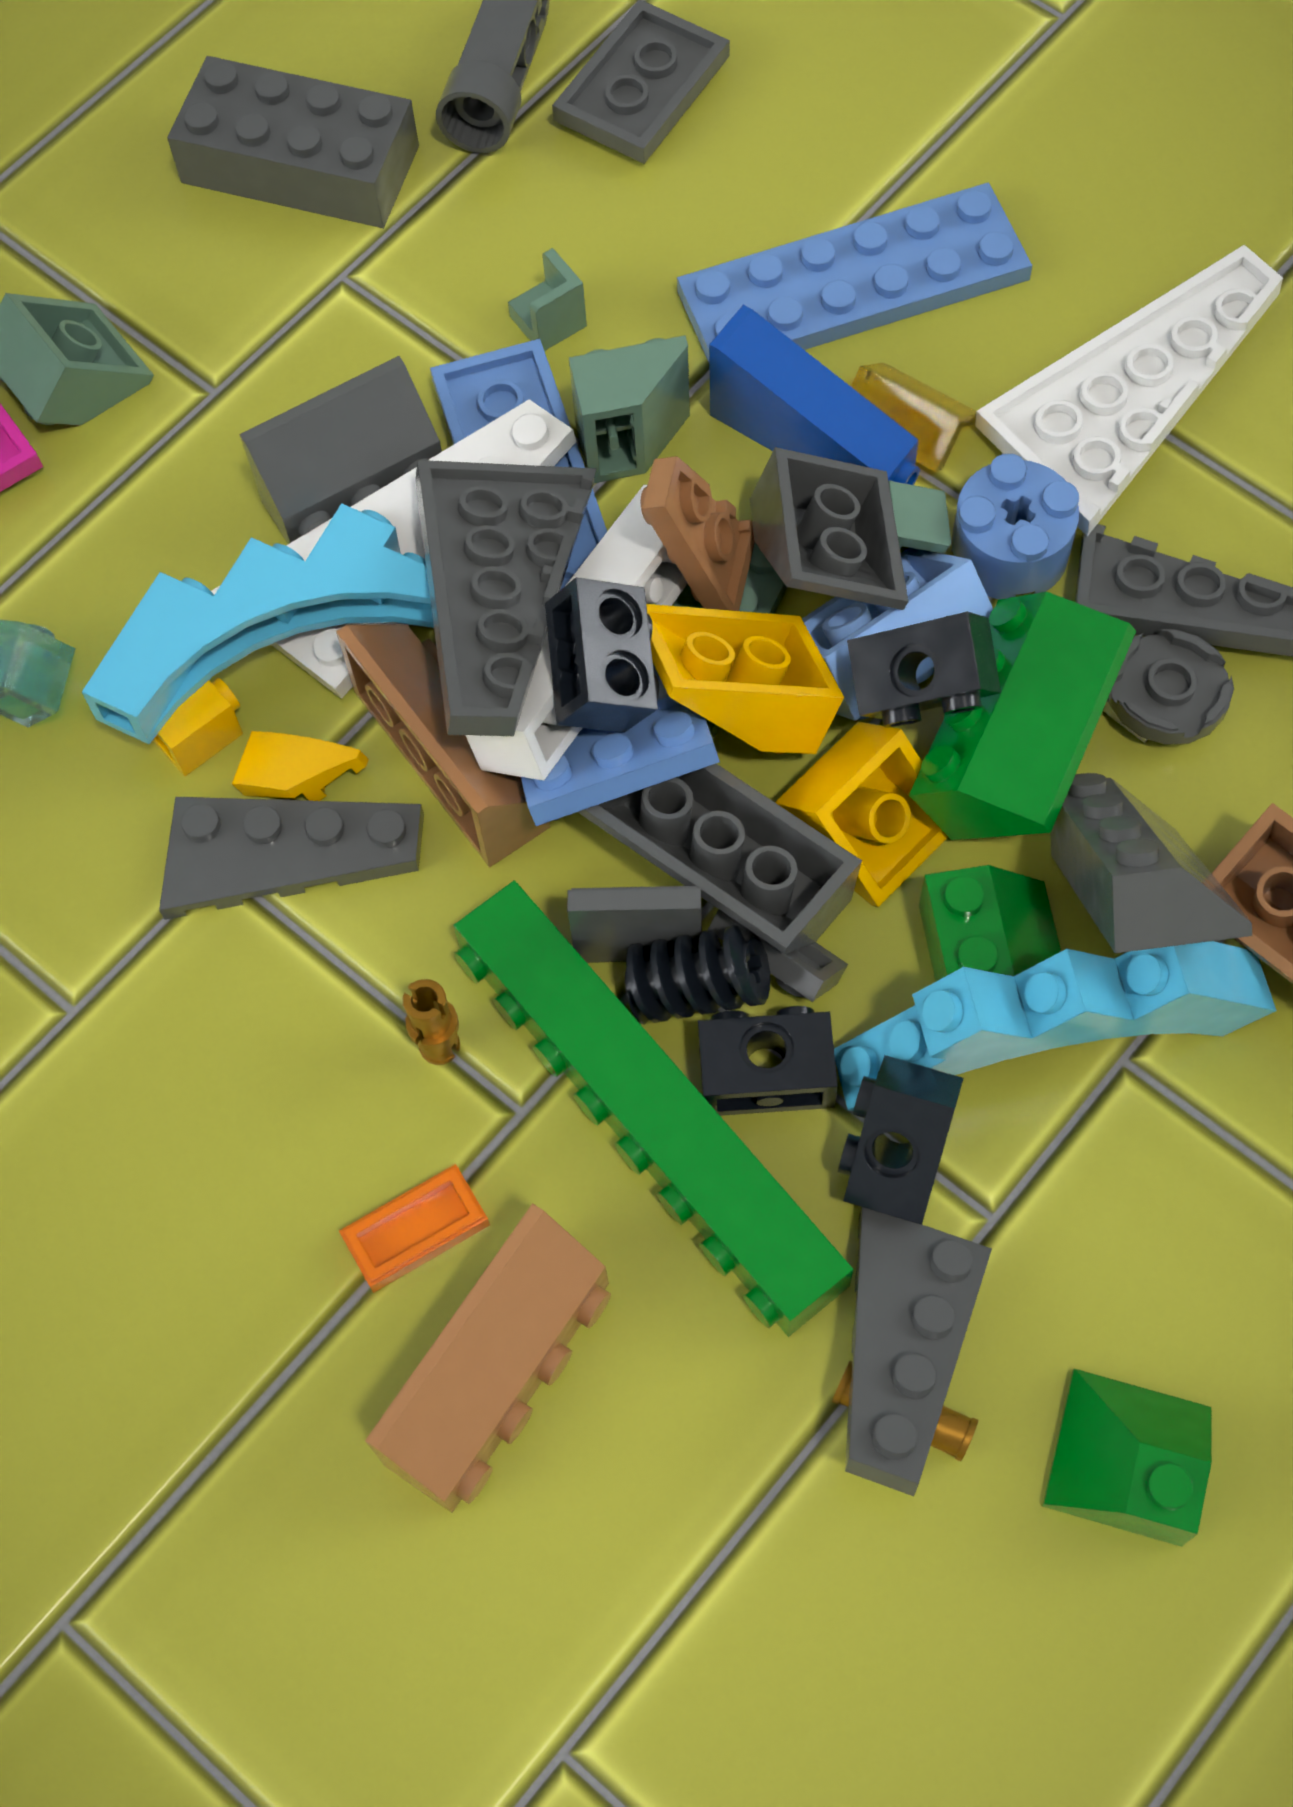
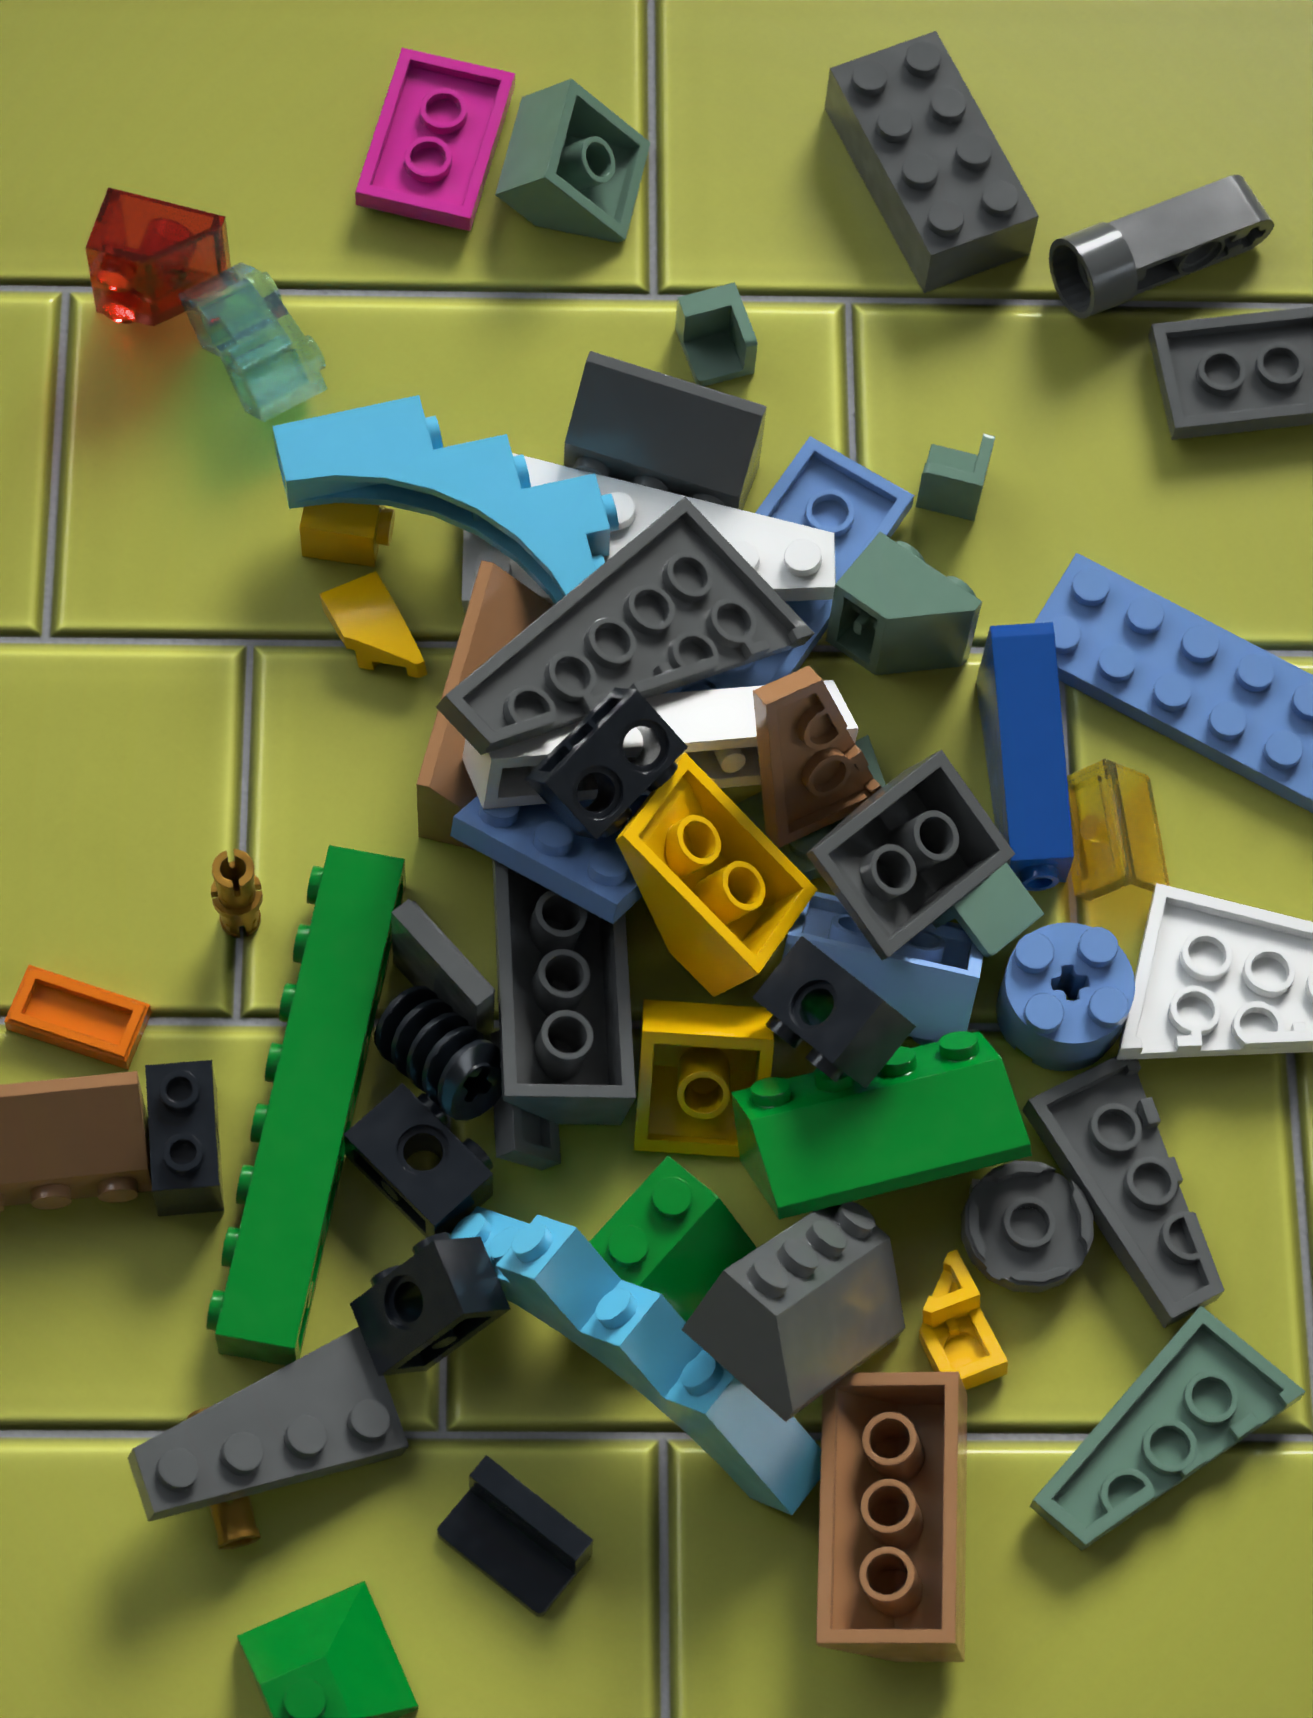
camera: 40 degrees right, 0 degrees up
dark grey wing [159,797,424,920] -> none
none -> black brick [145,1060,224,1217]
none -> black panel [437,1455,593,1617]
none -> sand green panel [675,282,758,386]
none -> yellow slope [919,1249,1008,1390]

